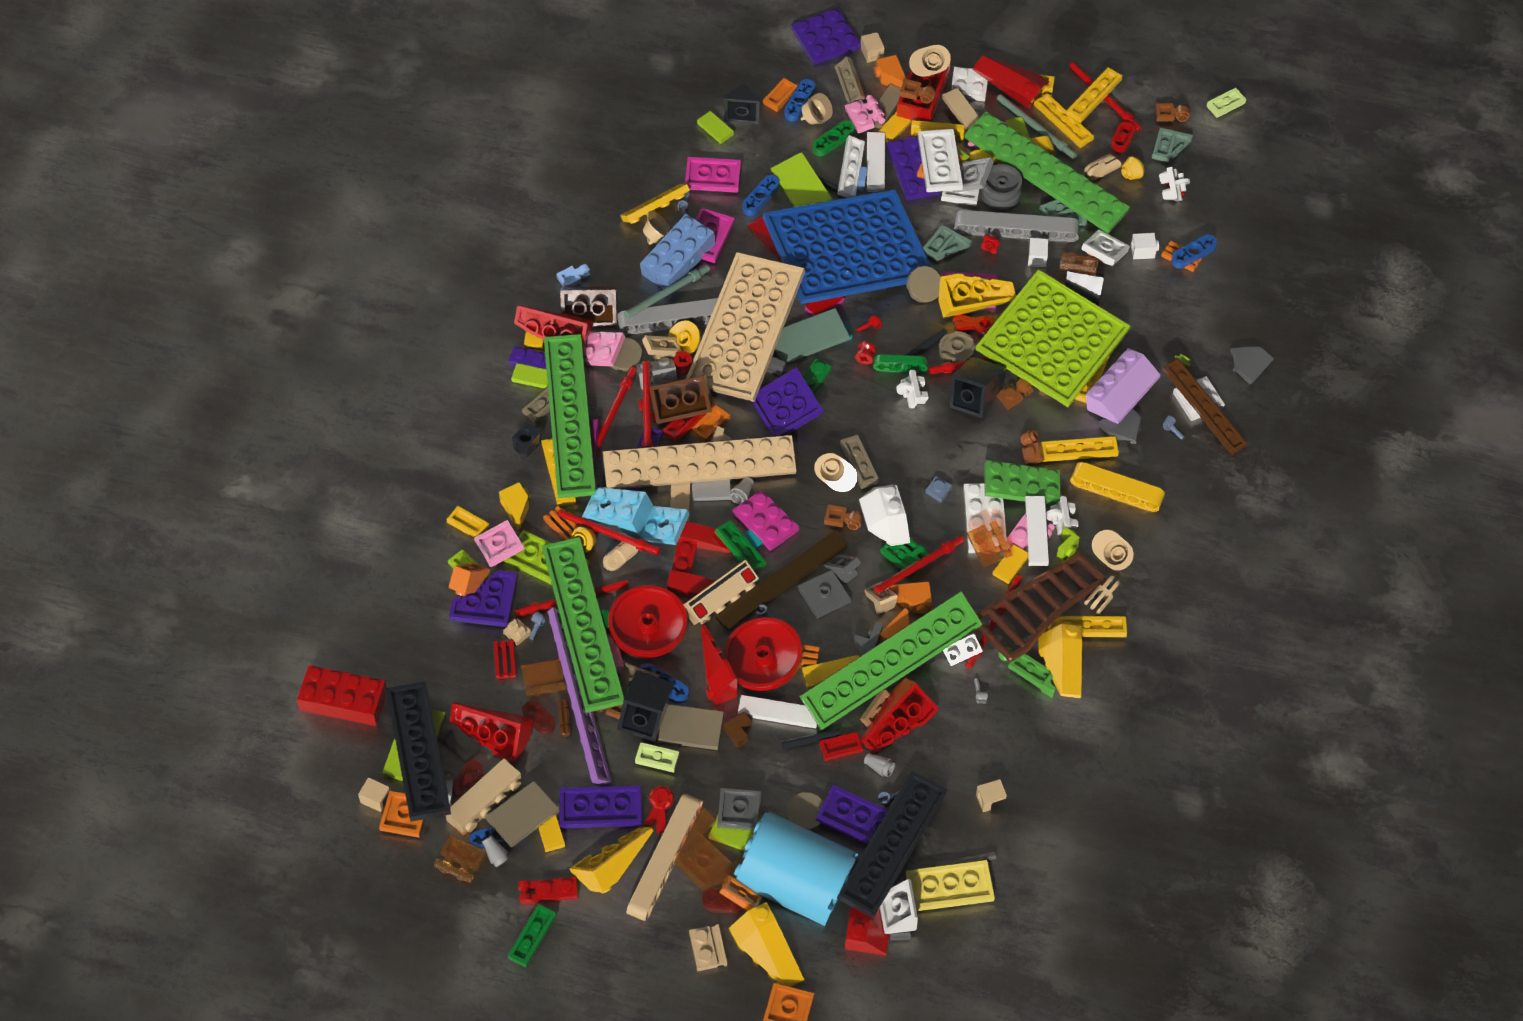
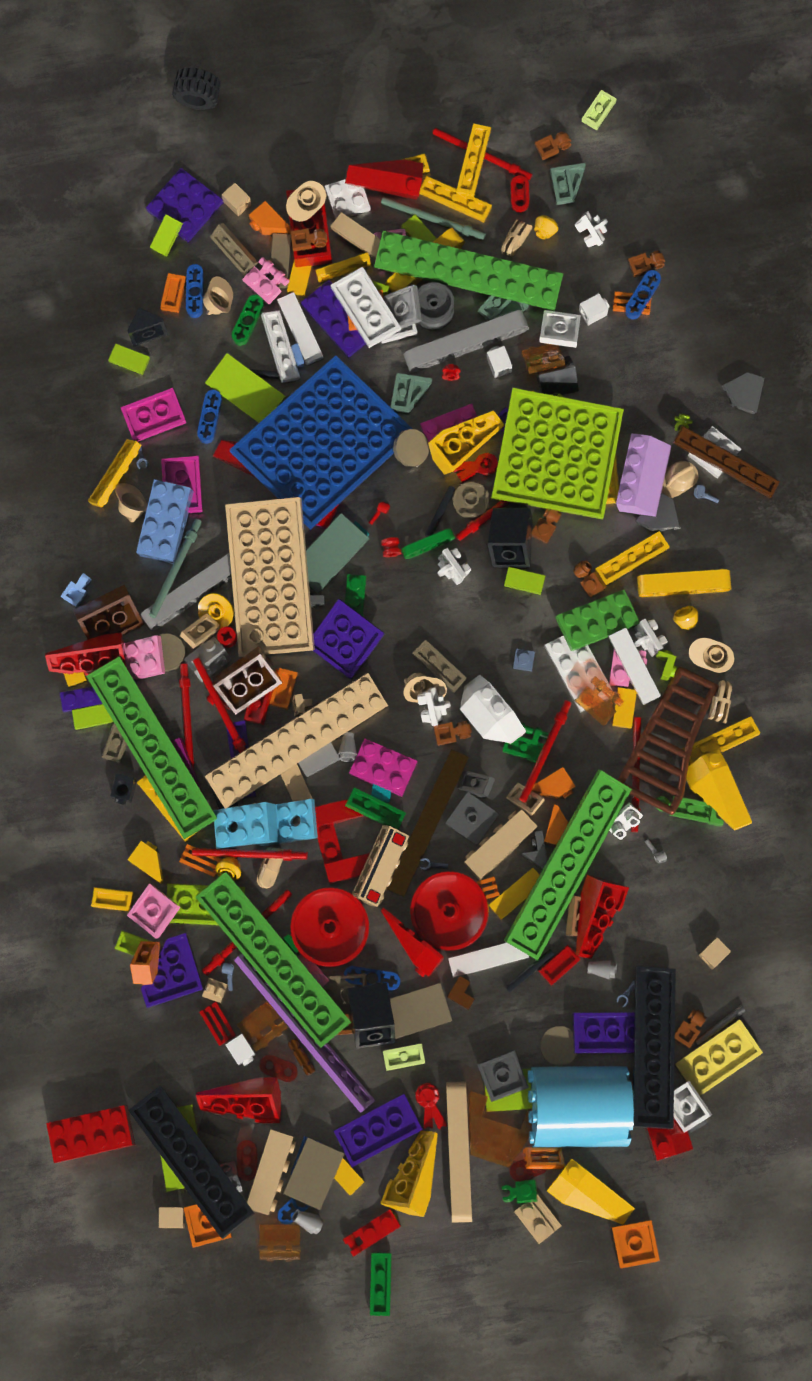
camera: 20 degrees left, 20 degrees up
none -> lime tile [150,215,183,256]
none -> white brick [226,1034,256,1066]
none -> white hips [417,687,451,726]
none -> tan brick [464,809,538,881]
none -> green plate [502,1180,538,1204]
none -> lime tile [504,567,545,595]
none -> dark orange plate [628,251,665,278]
none -> tan piece [661,461,698,498]
none -> yellow cone [673,606,698,630]
none -> dark orange plate [675,1009,707,1048]

